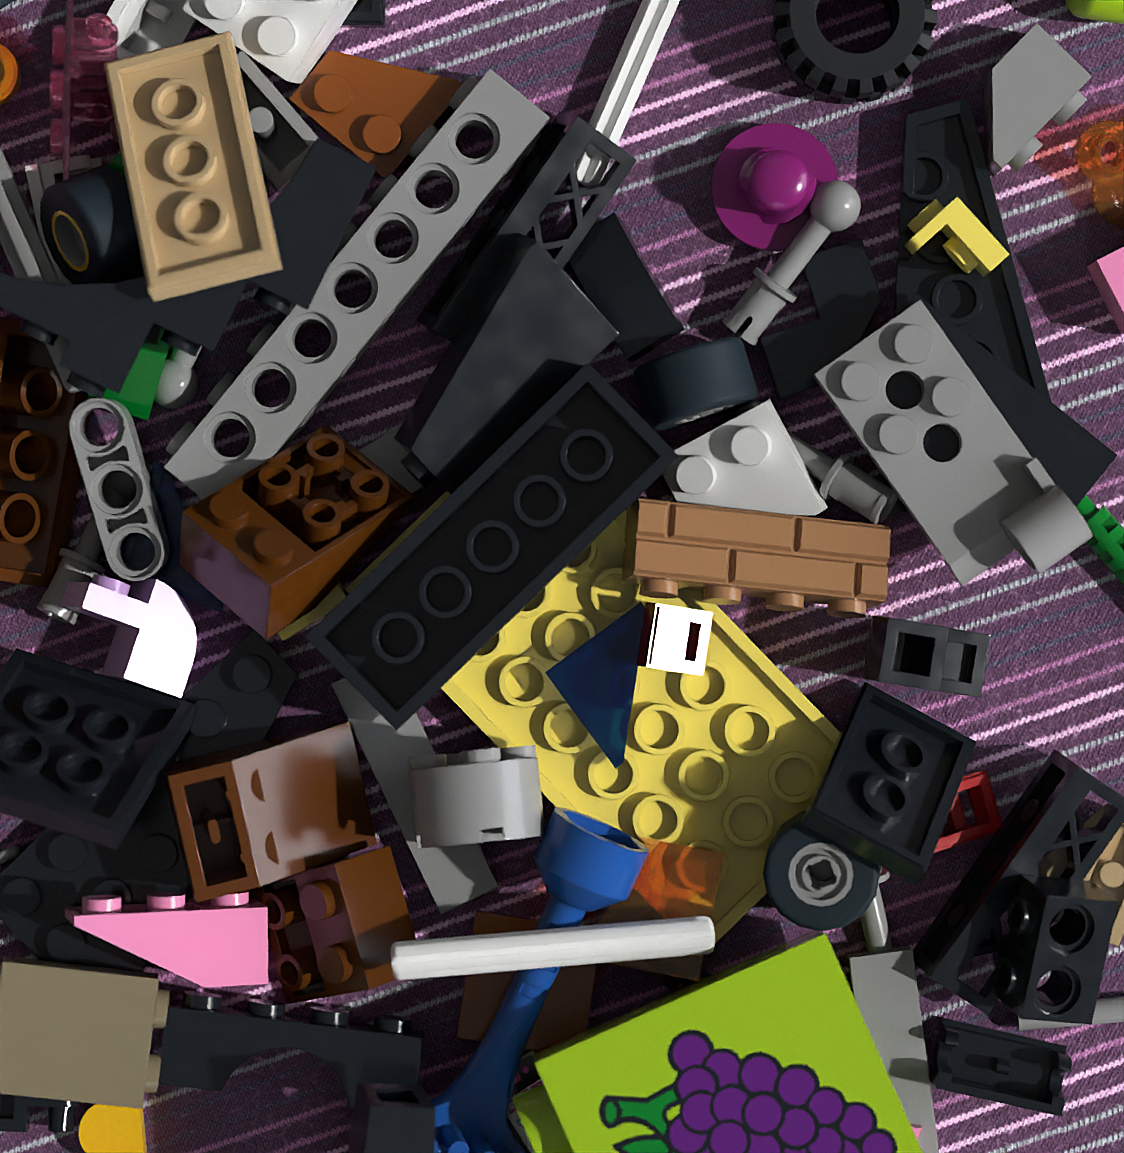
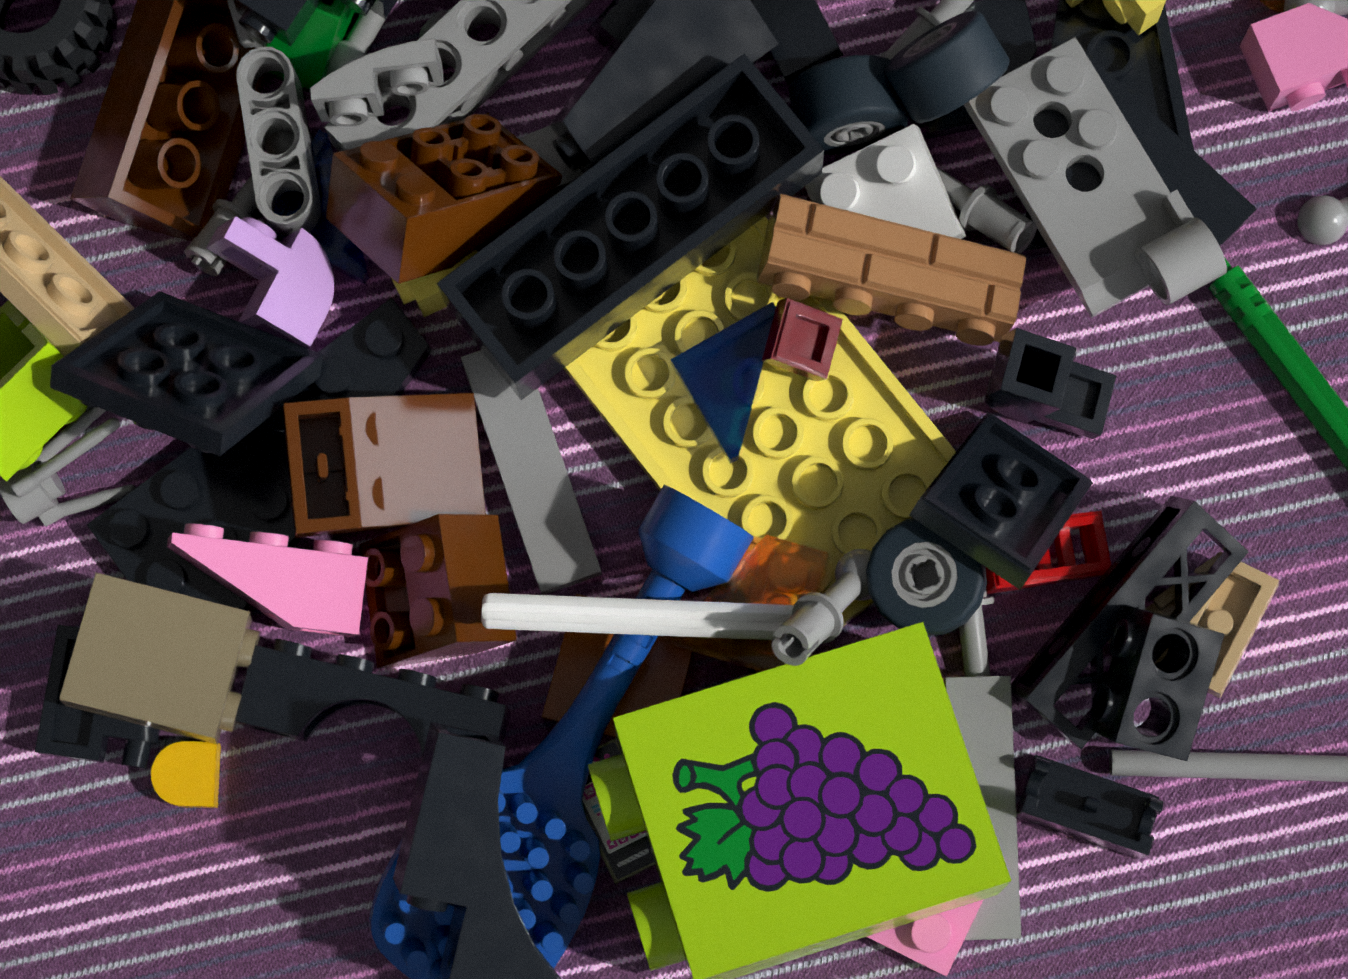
camera: 10 degrees right, 10 degrees down
light grey brick [408,745,544,849] -> none
none -> light grey slope [310,38,444,127]
none -> light grey pin [772,549,871,666]
none -> black wheel [885,10,1009,123]

